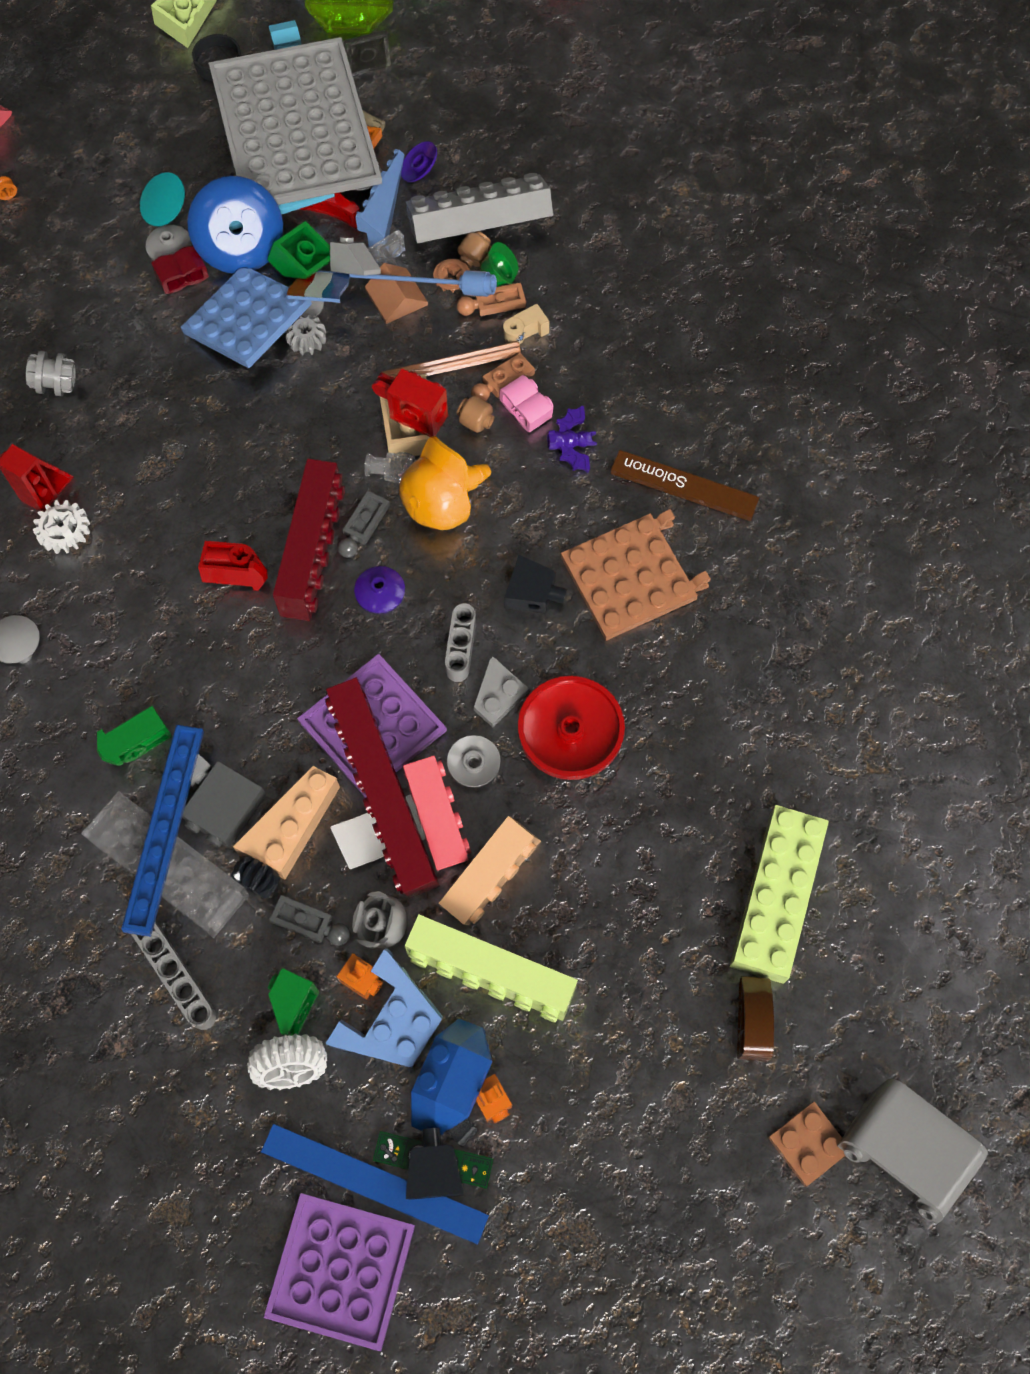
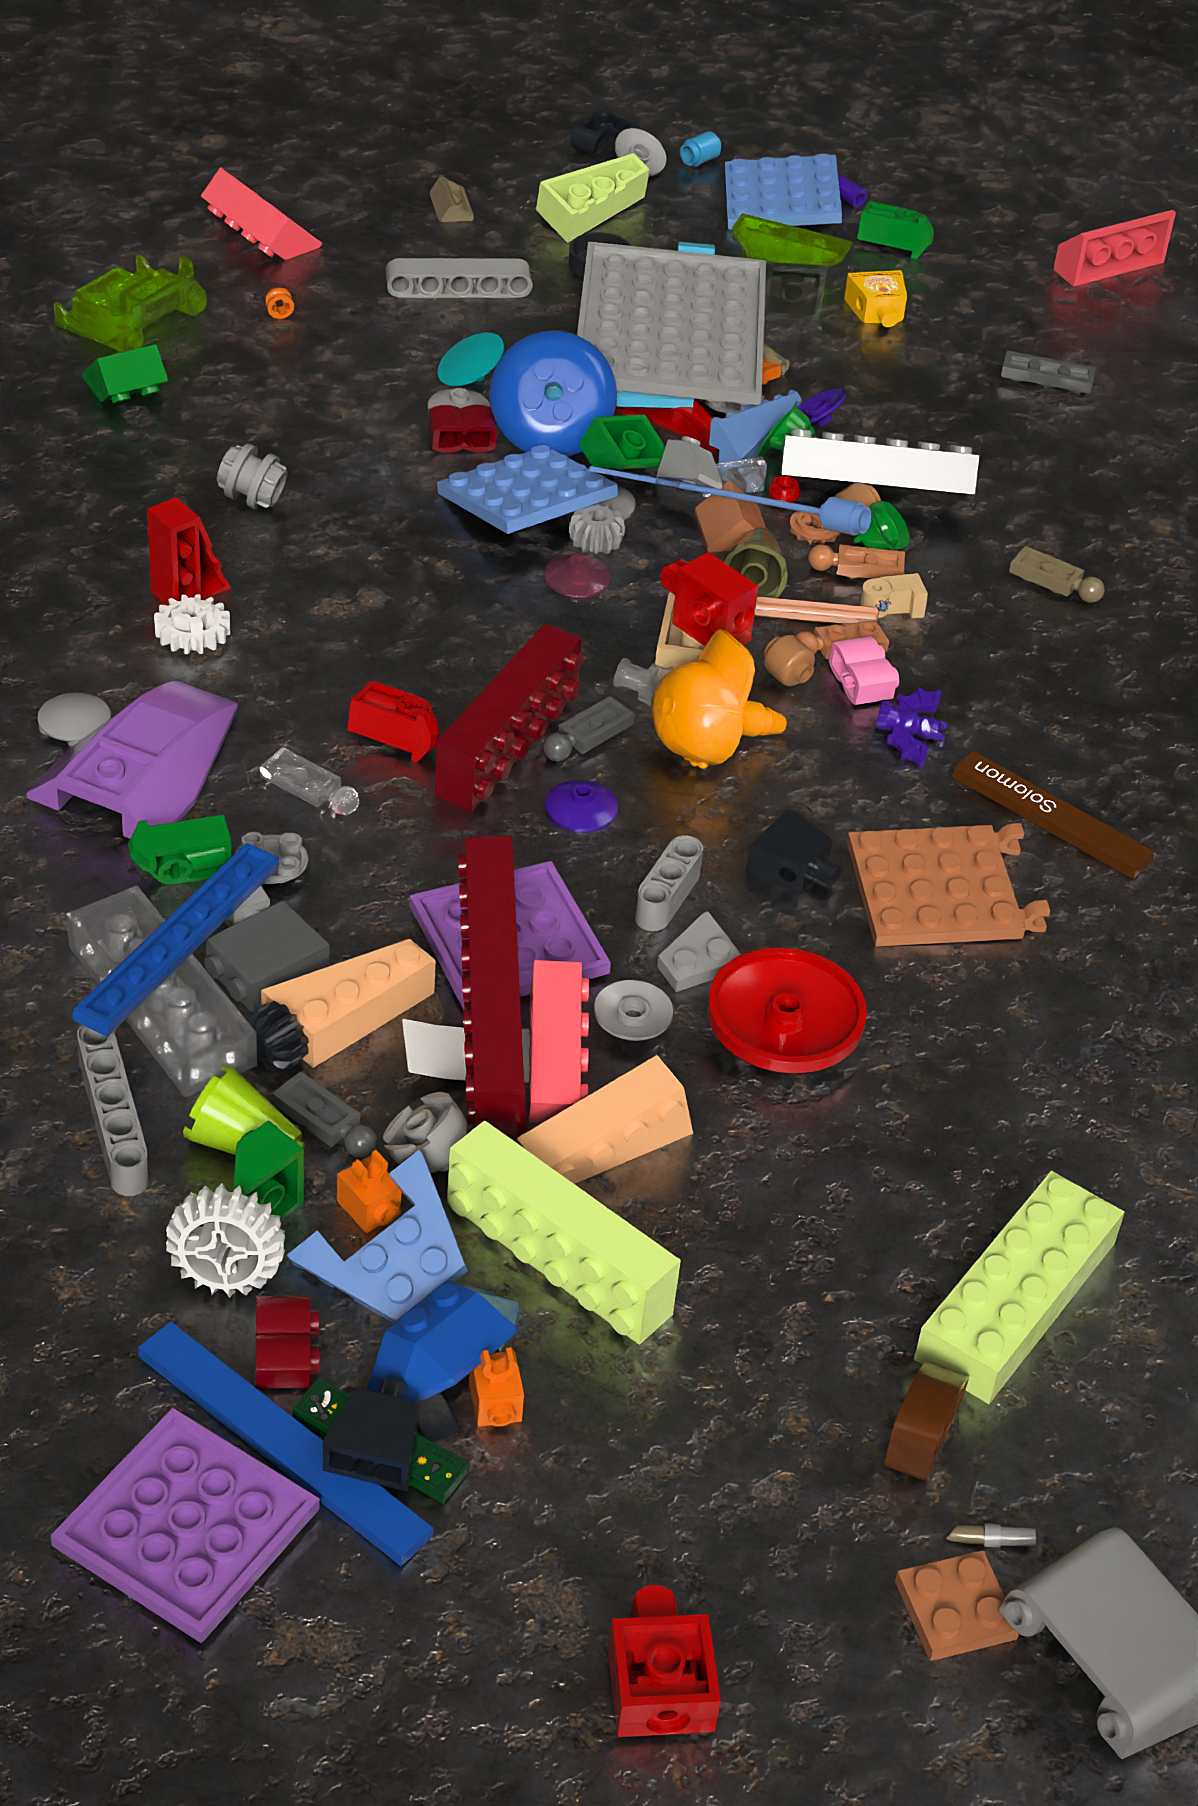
camera: 15 degrees right, 25 degrees down
none -> medium lavender wedge [26,680,238,838]
none -> lime cone [183,1065,305,1155]
none -> light grey dish [234,832,309,884]
none -> dark red brick [255,1296,319,1388]
none -> clear plate [260,747,359,815]
none -> light grey beam [385,258,533,298]
none -> dark tan slope [430,176,474,222]
none -> clear pink dish [544,554,611,598]
none -> red brick [608,1585,721,1737]
none -> olive cone [723,528,788,598]
none -> green piece [758,401,815,457]
none -> red plate [768,475,801,503]
none -> yellow torso [844,270,907,327]
none -> light grey piece [946,1523,1036,1548]
none -> dark grey plate [1001,351,1096,394]
none -> dark tan plate [1009,546,1105,603]

